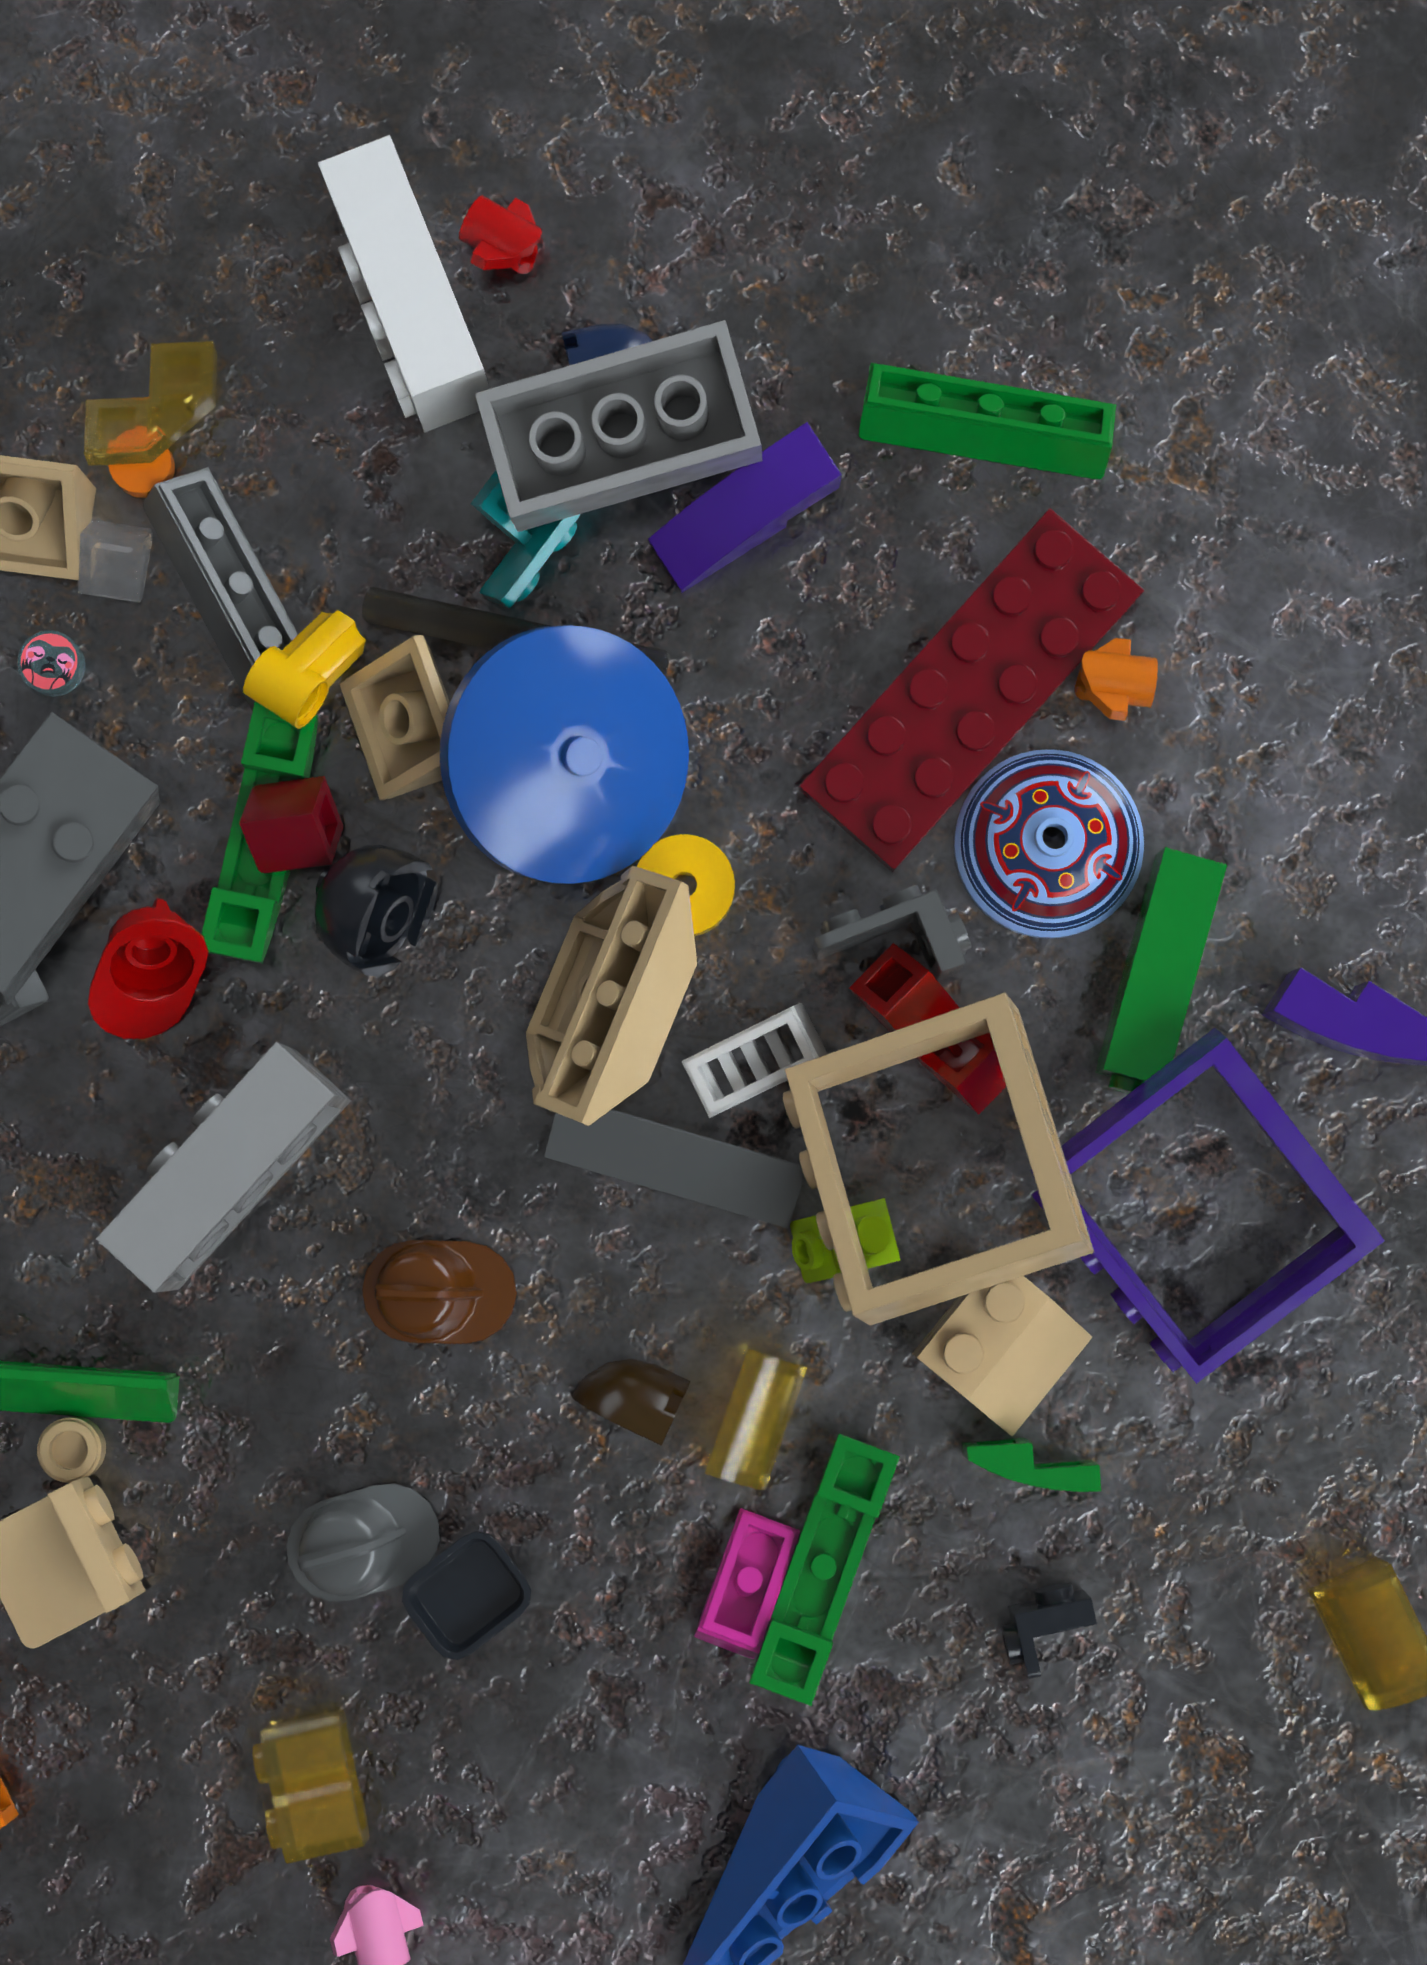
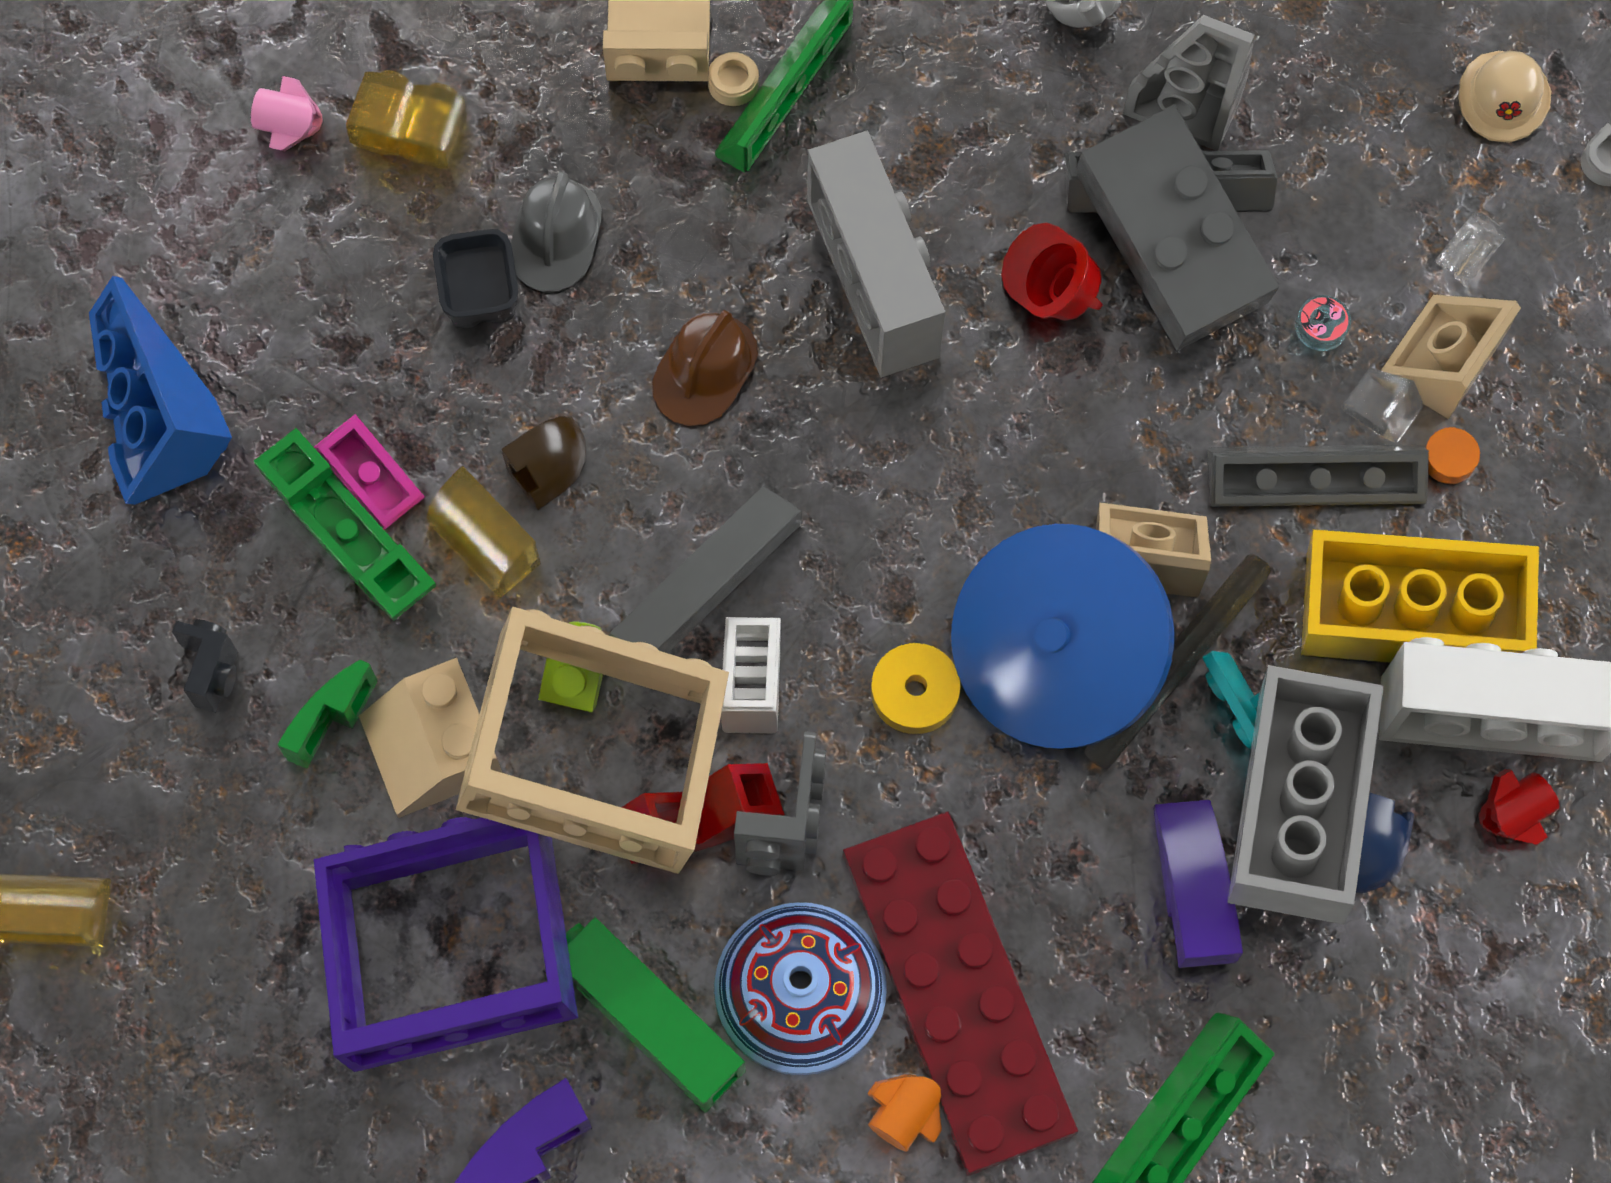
camera: 115 degrees right, 15 degrees down
clear yellow tile [84,341,217,466] -> none
green slope [201,702,319,964] -> none
dark red panel [239,776,344,873] -> none
yellow piece [243,610,366,729] -> none
black cylinder [315,845,438,977] -> none
tan wedge [526,865,697,1126] -> none
none -> yellow brick [1301,529,1539,662]

